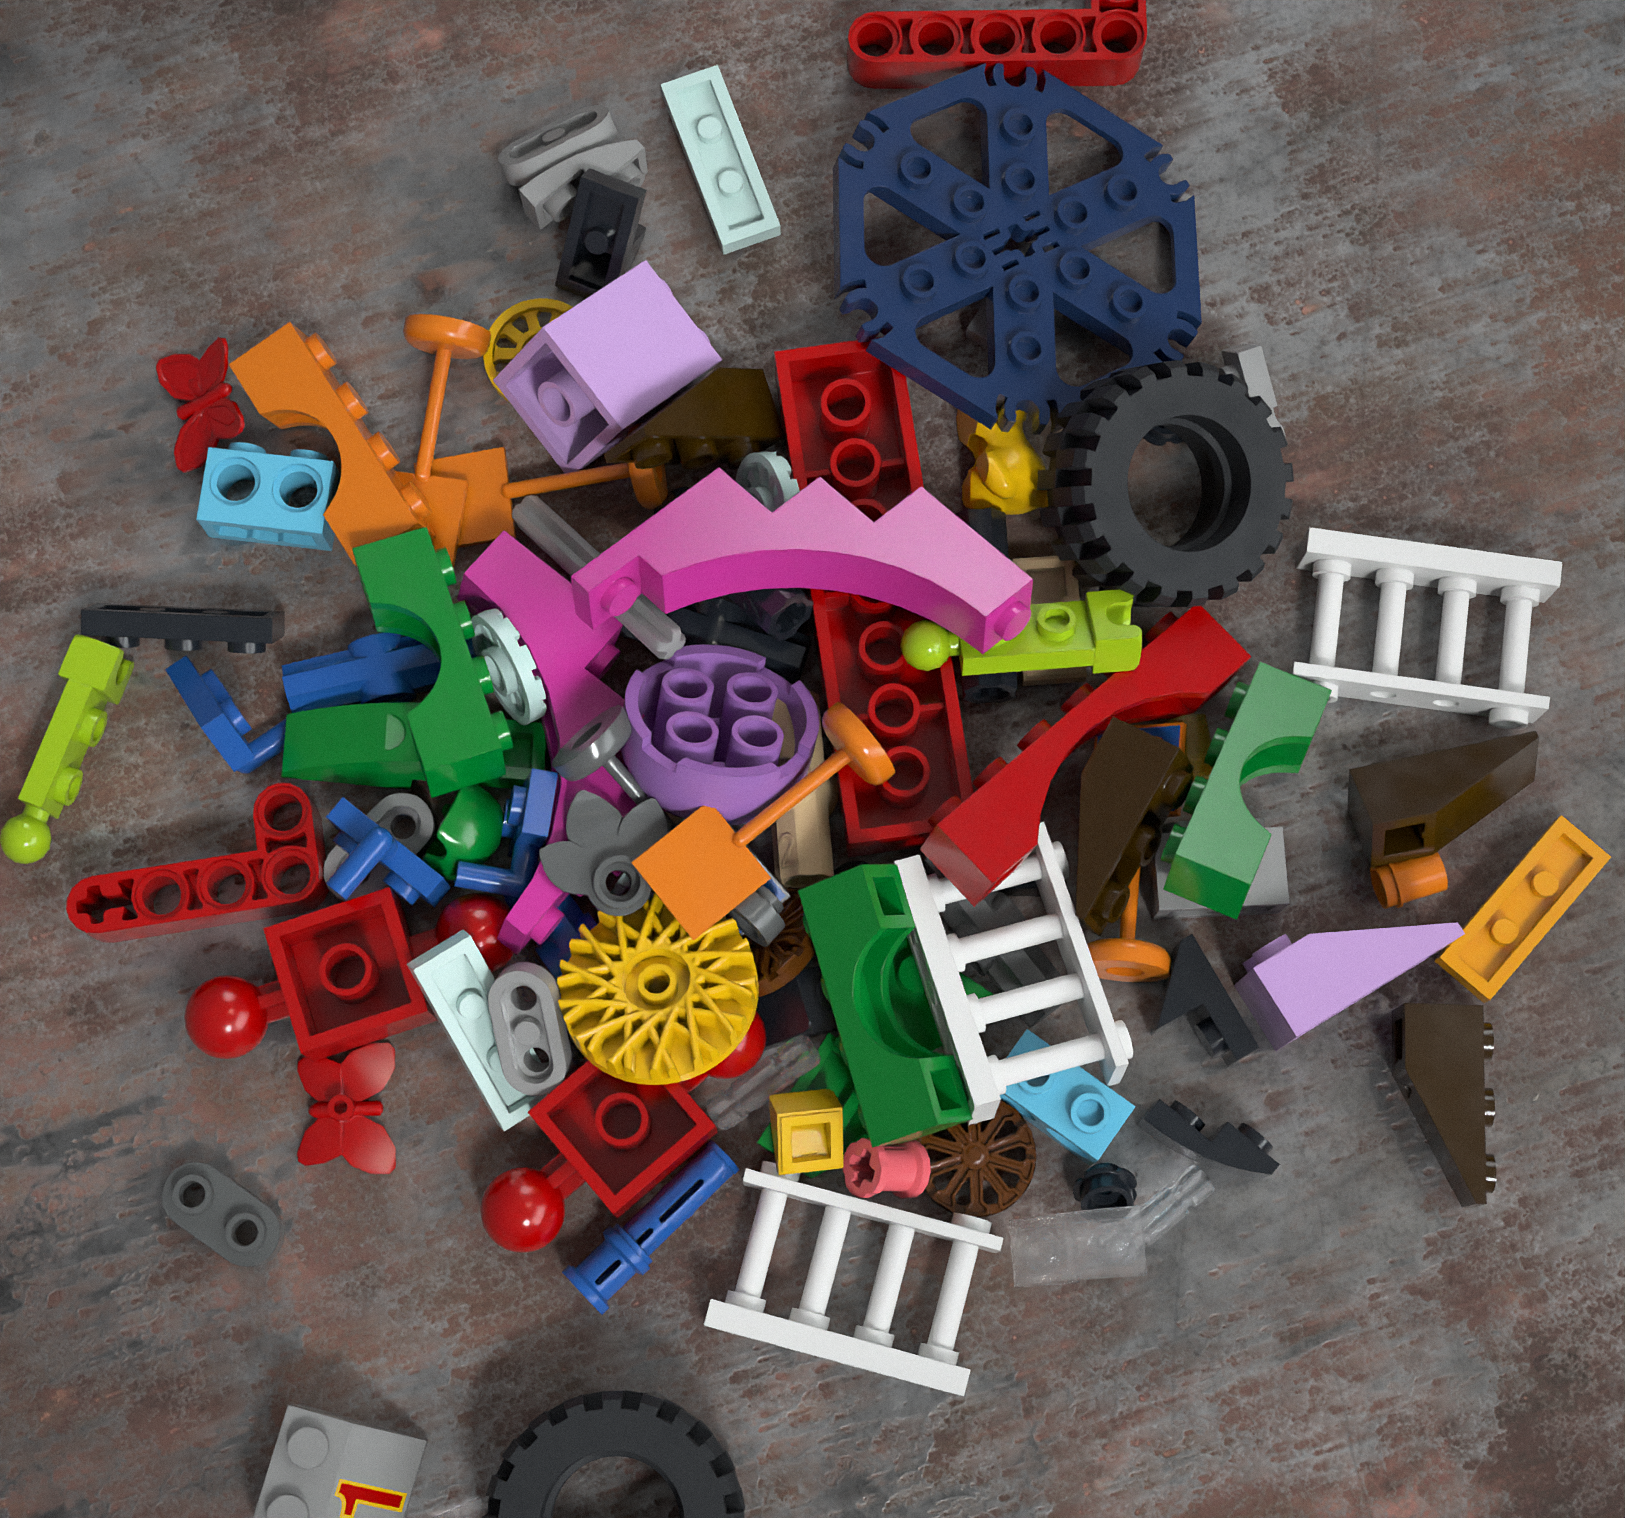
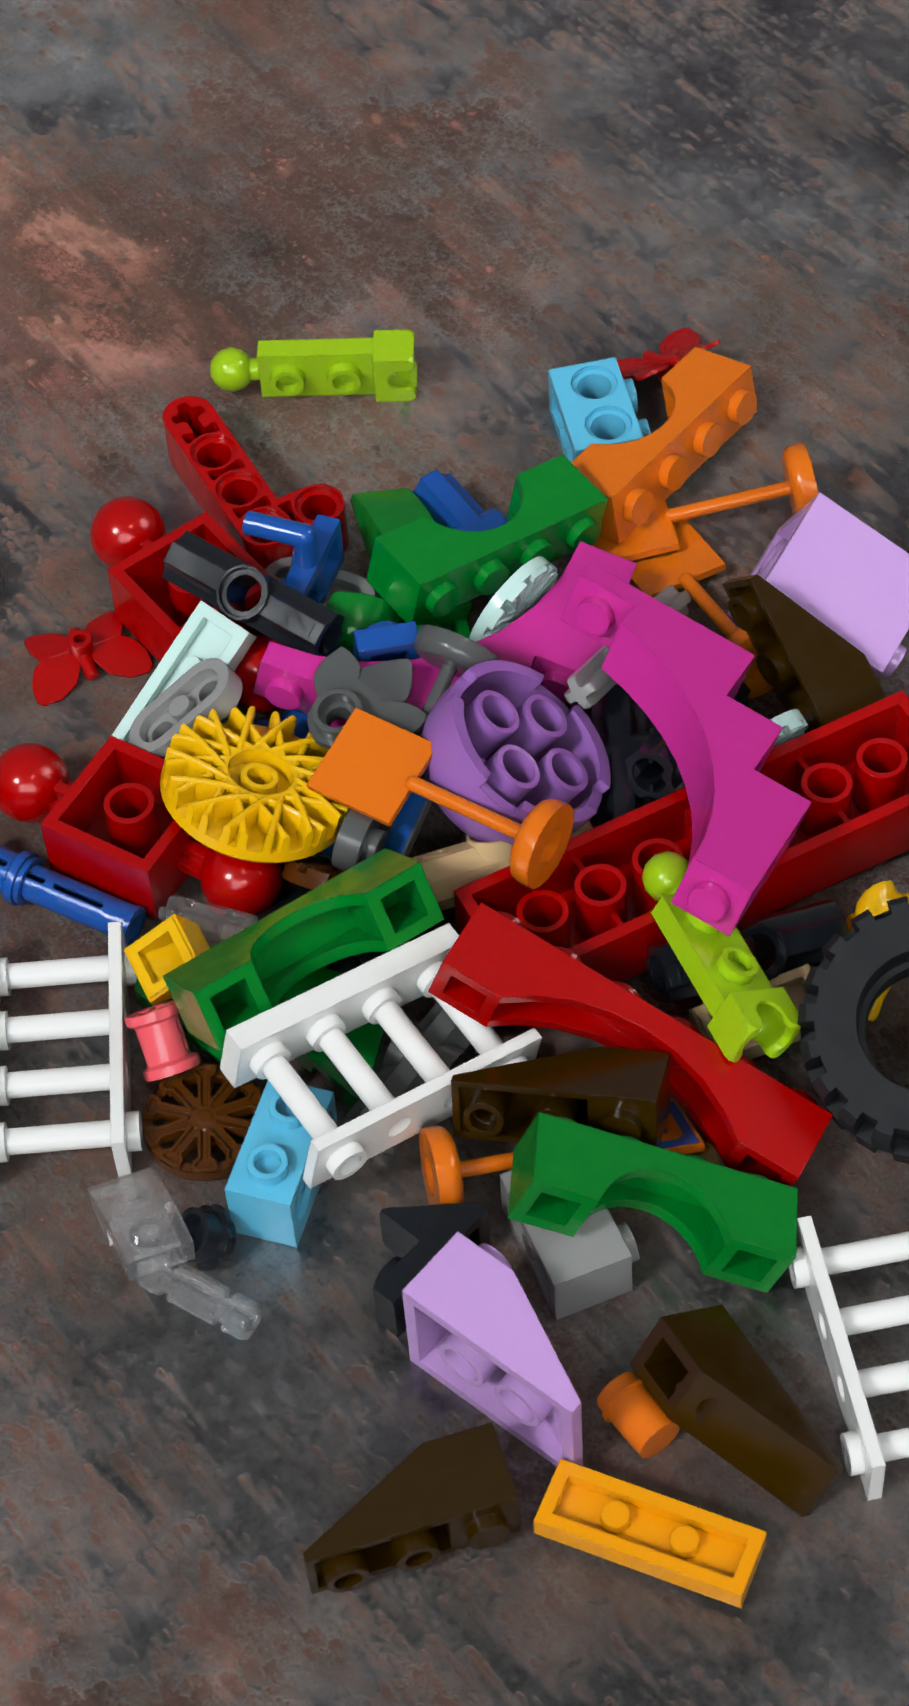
camera: 75 degrees right, 25 degrees down
black plate [81,603,285,654] -> none
blue plate [165,655,286,774] -> none
black slope [1136,1099,1280,1179] -> none
none -> black piece [162,531,345,657]

